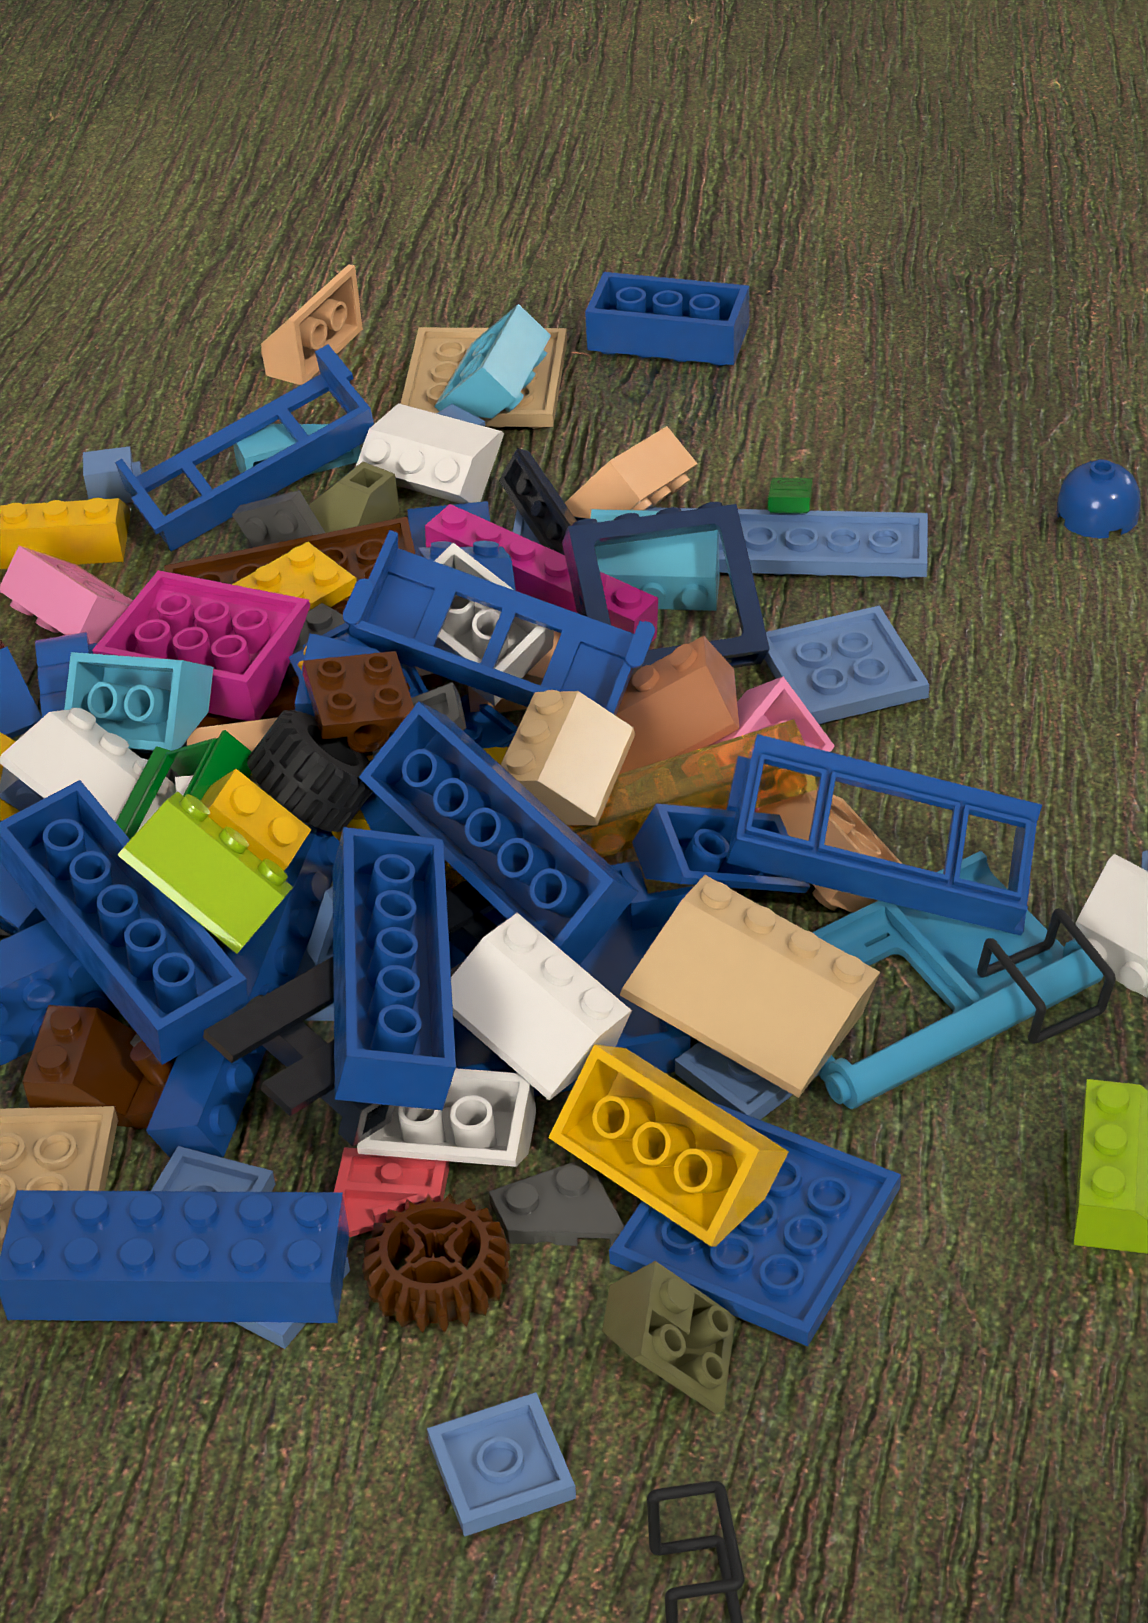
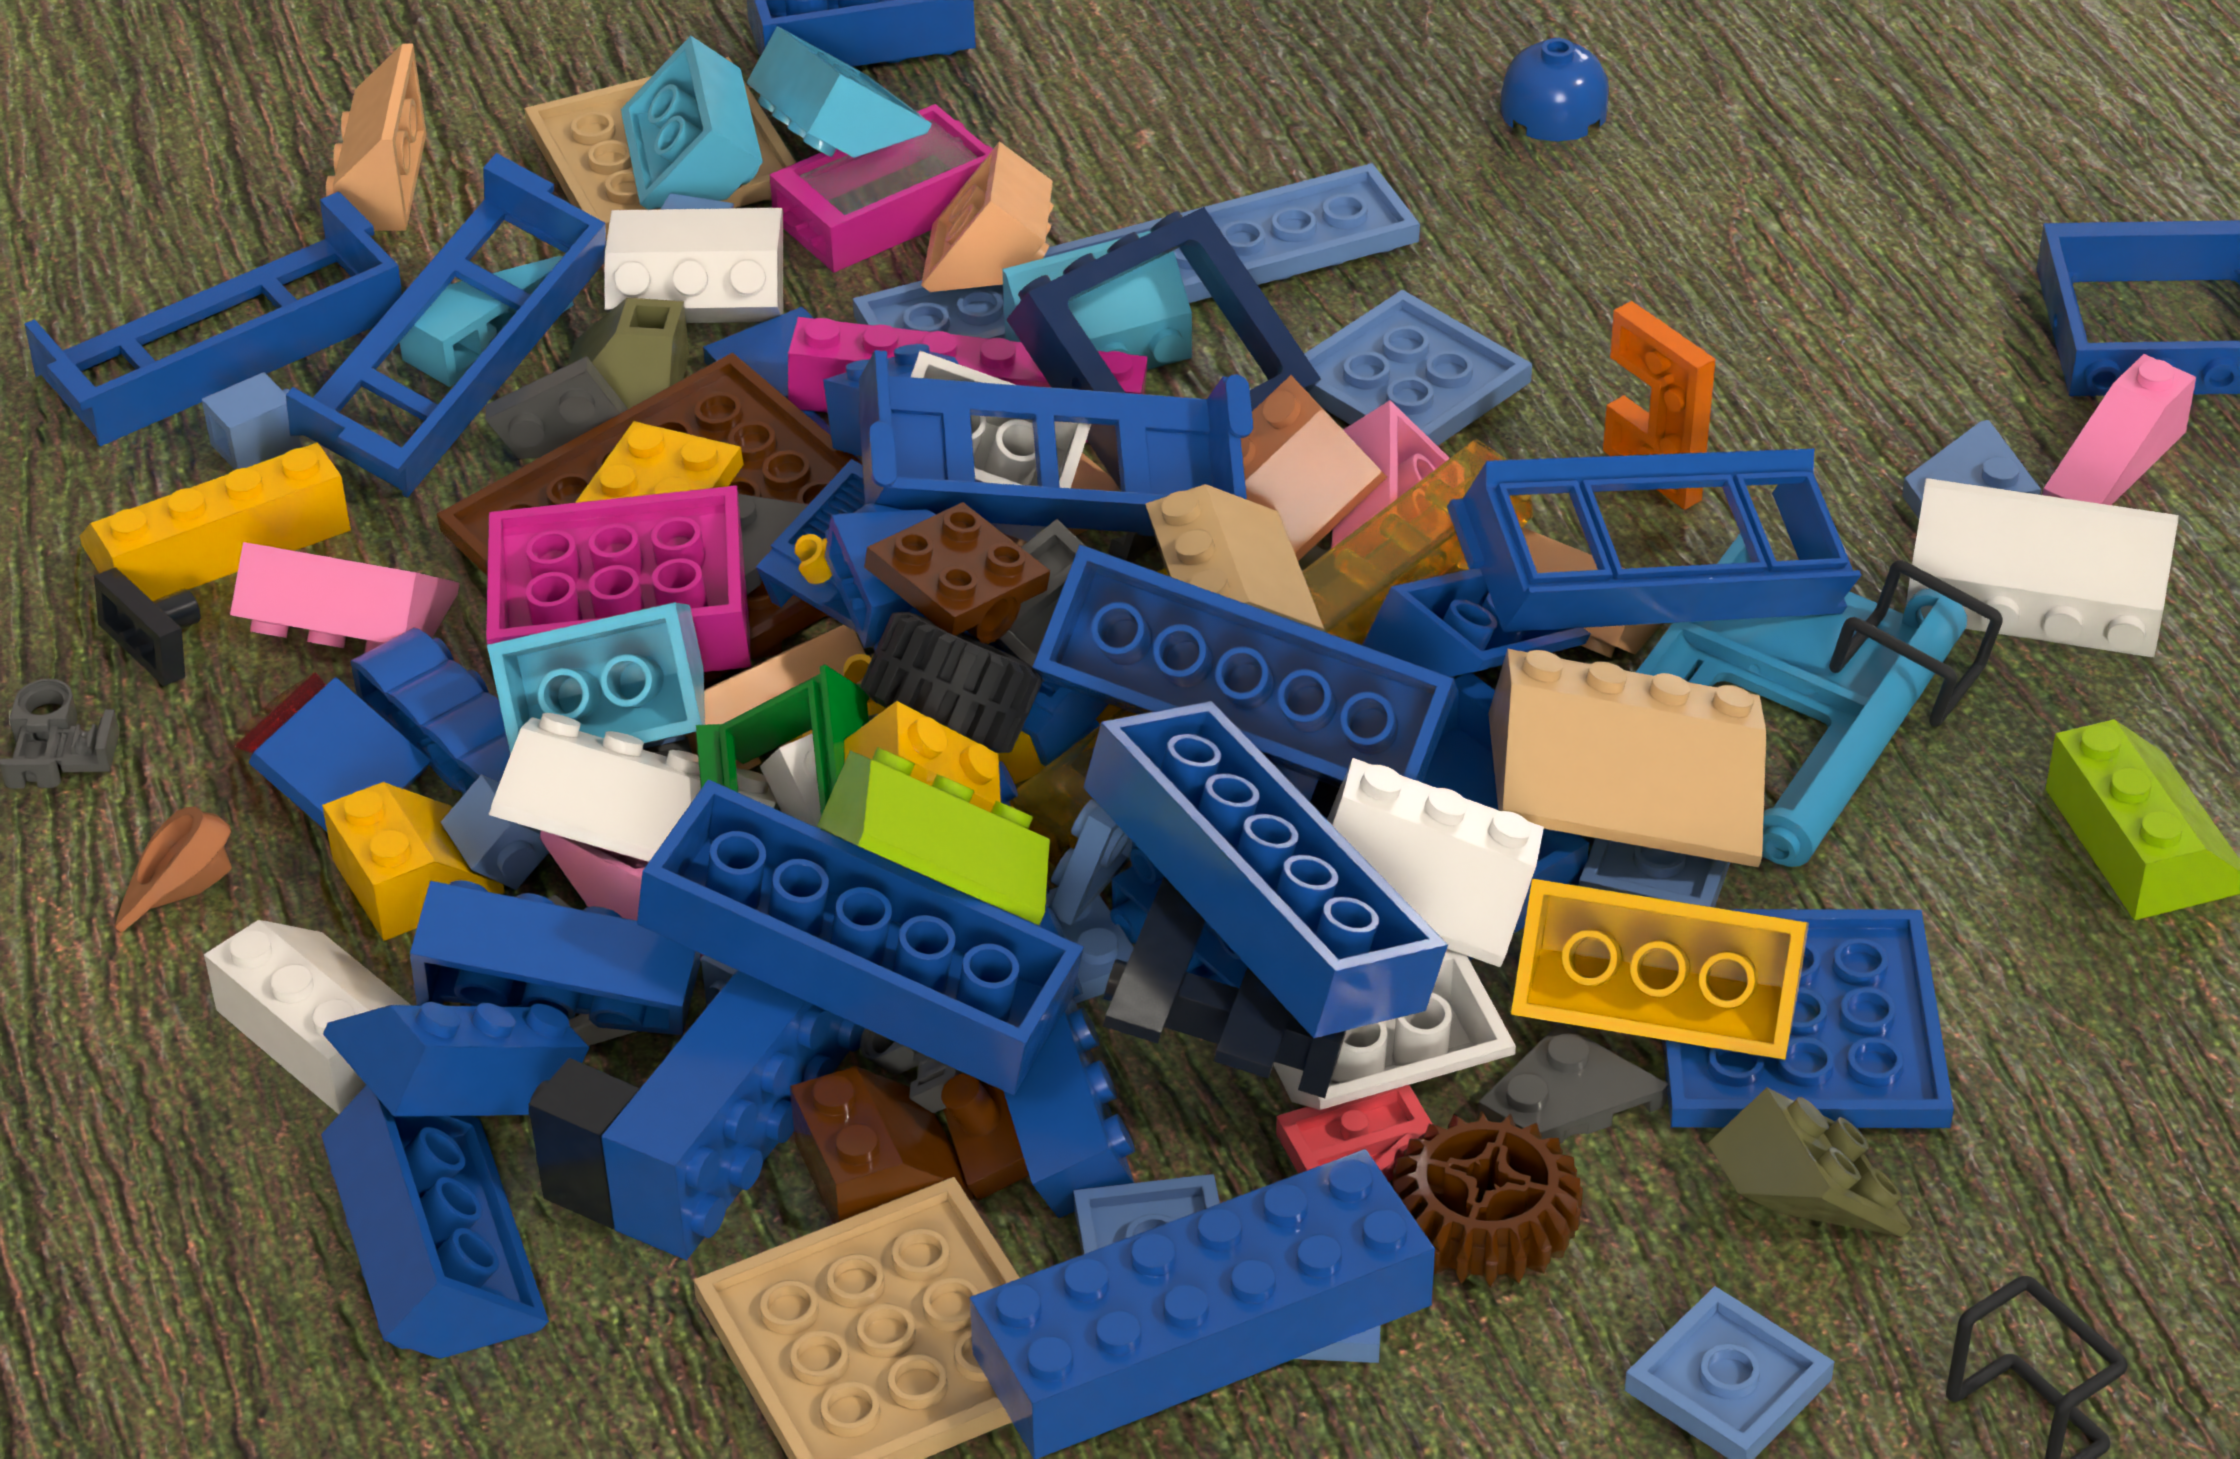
camera: 30 degrees left, 0 degrees up
black tile [499,448,577,555] -> none
green tile [768,478,813,513] -> none
none -> blue piece [24,192,402,446]
none -> medium azure slope [746,26,932,158]
none -> dark pink window [769,104,993,273]
none -> orange plate [1603,301,1716,510]

